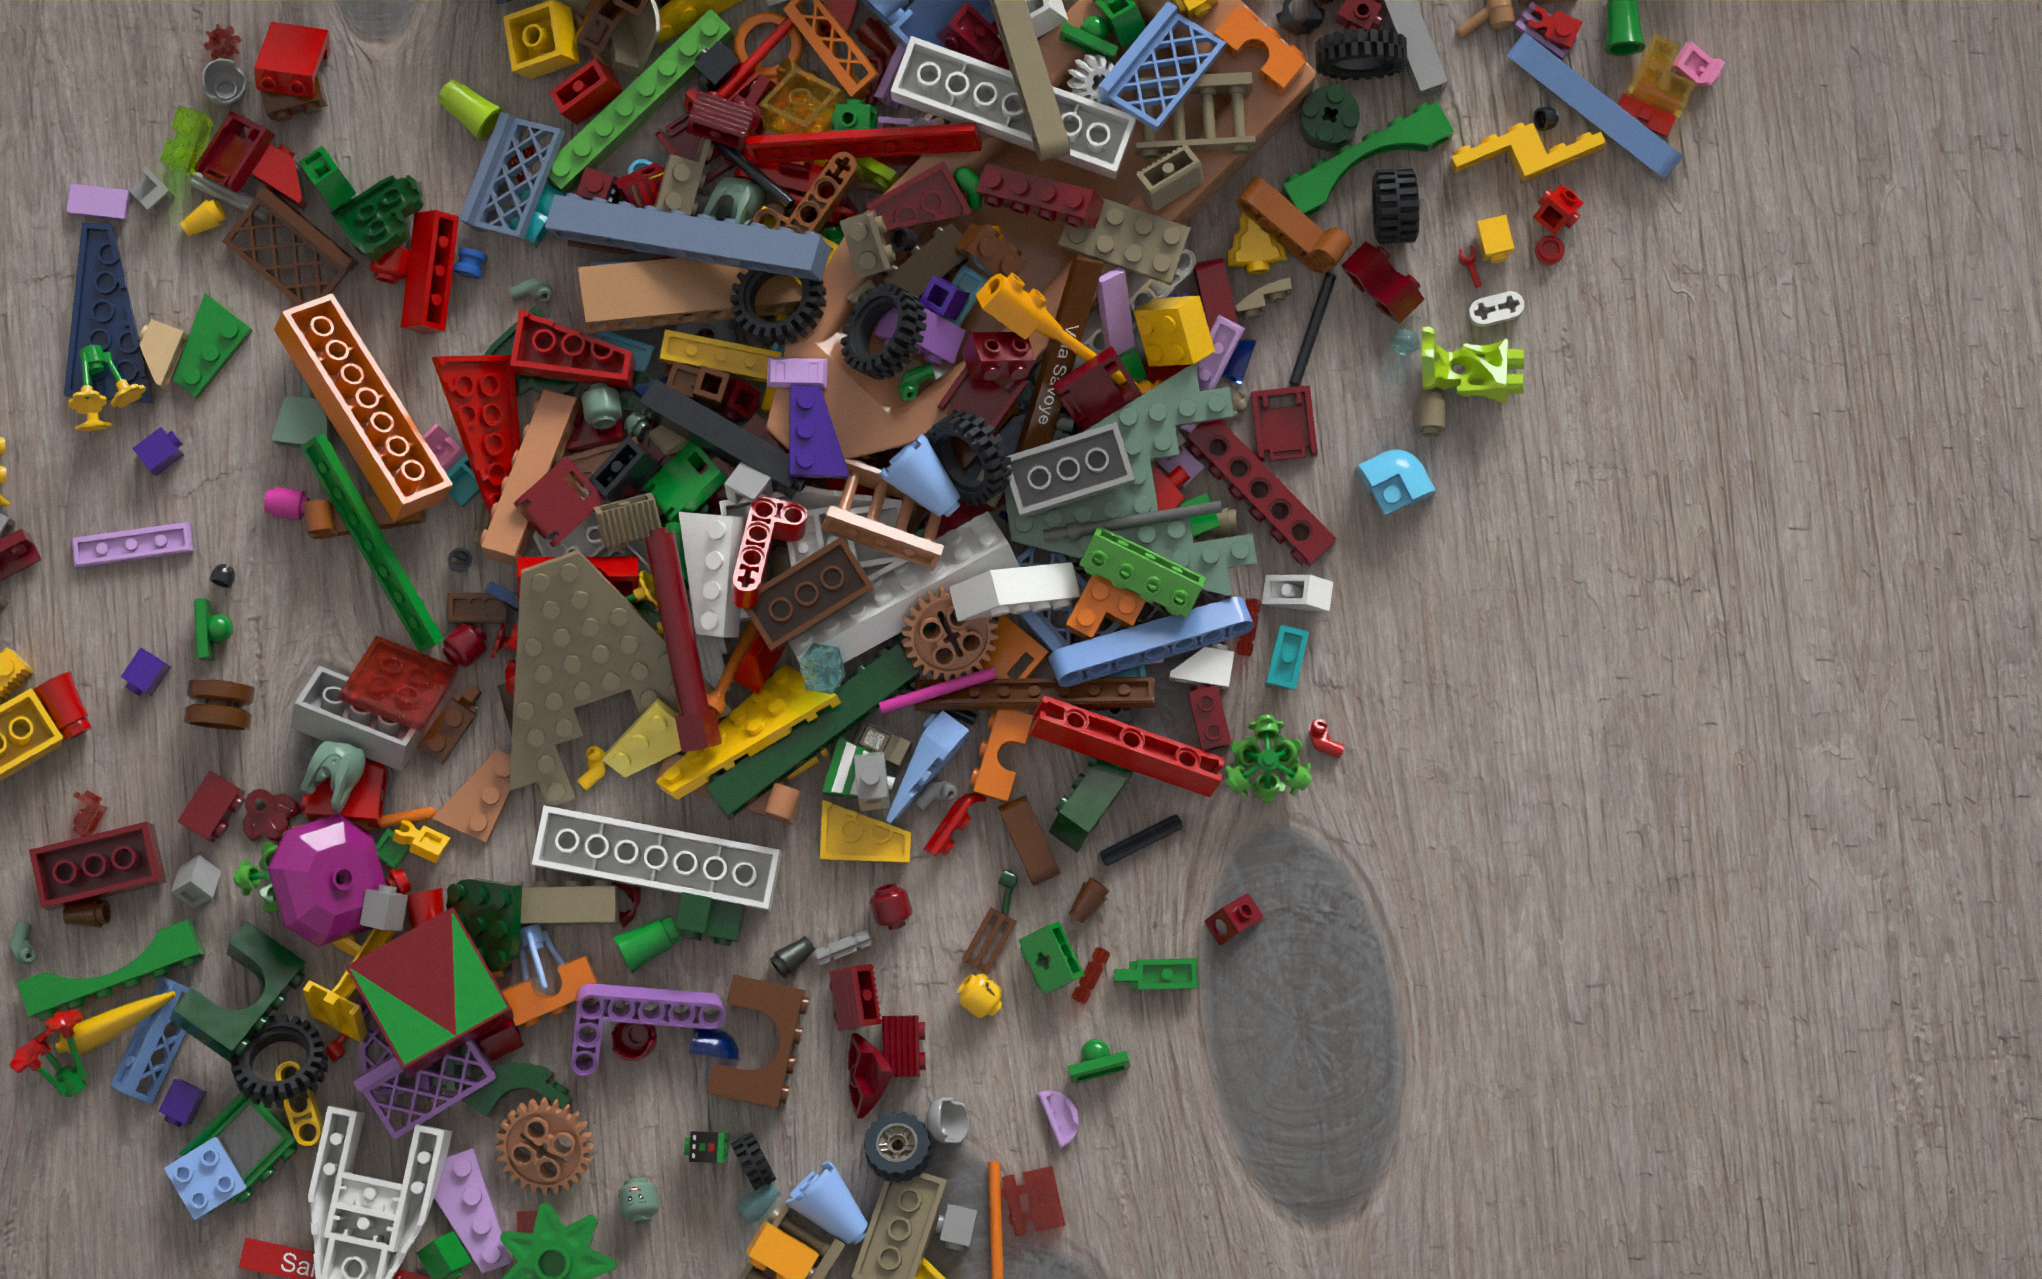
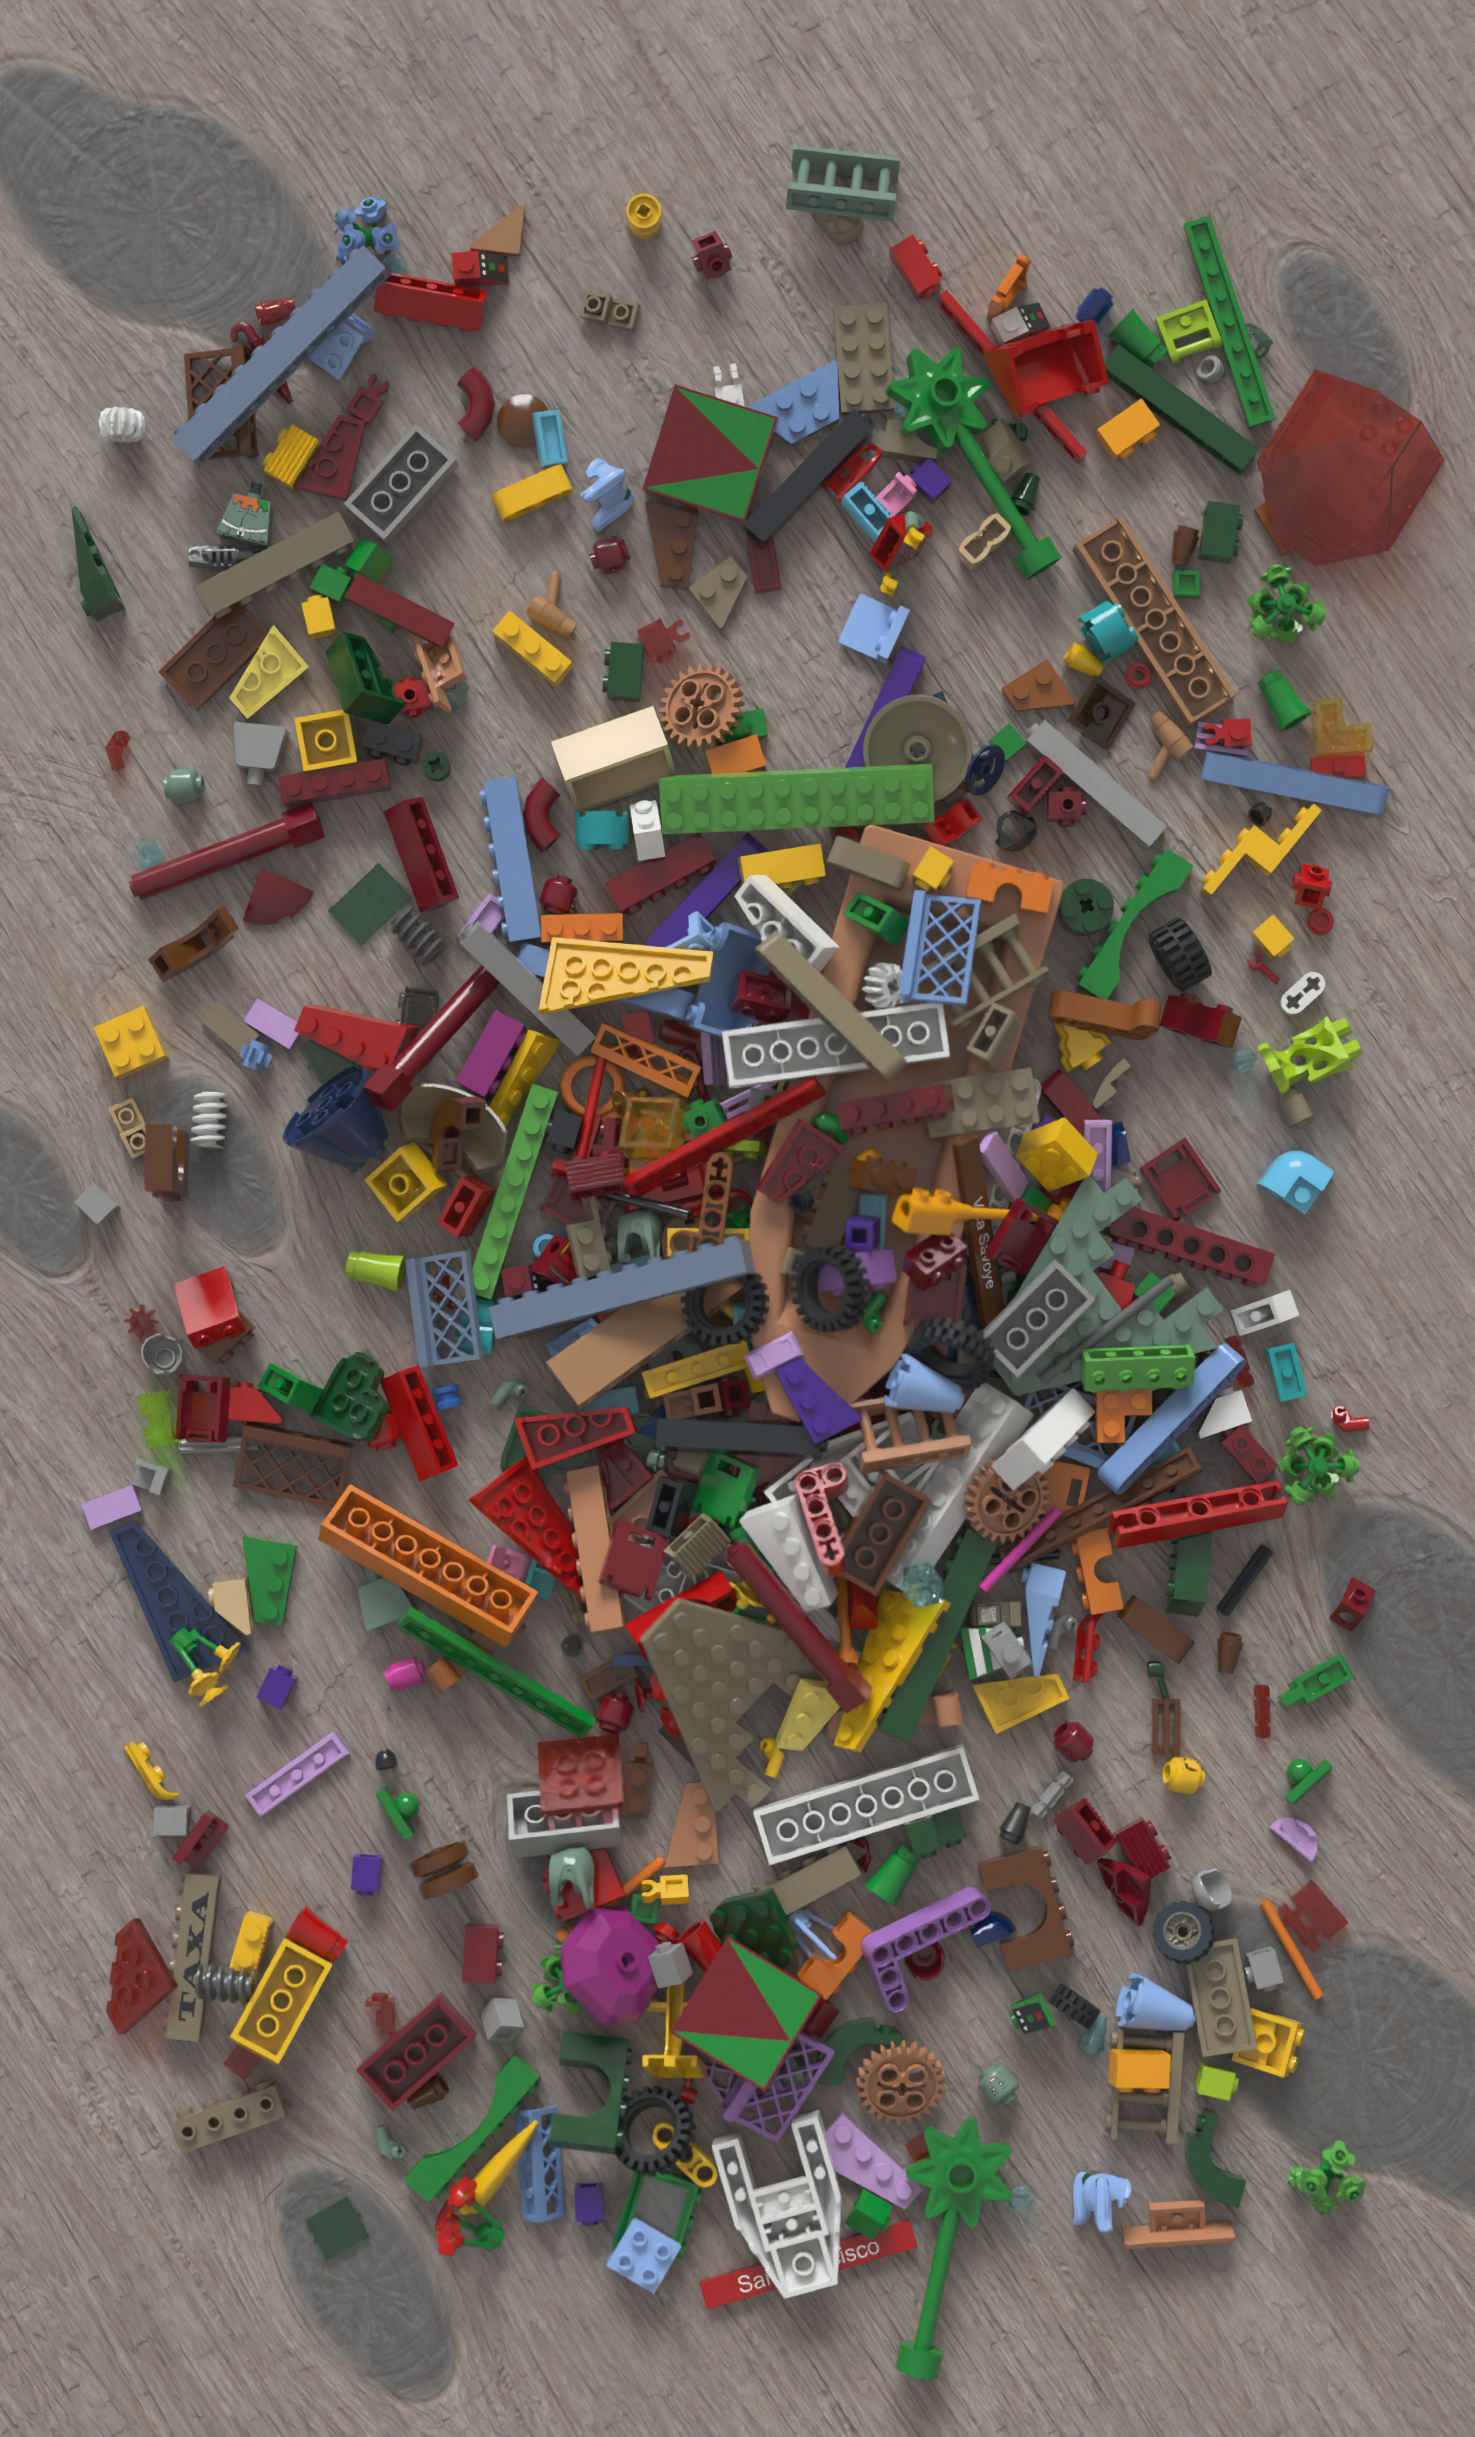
camera: 30 degrees left, 5 degrees up
yellow cone [180,199,227,237] -> none
dark red plate [243,789,301,842] -> none
sand green head [582,383,622,429] -> none
light grey panel [724,462,773,504] -> none
dark tan bracket [840,210,896,279] -> none
green brick [1018,922,1085,994] -> none
green tile [1059,16,1119,63] -> none
black piece [1289,272,1337,386] -> none
black tyre [1315,28,1408,80] -> none
bright pink bracket [1671,42,1725,86] -> none

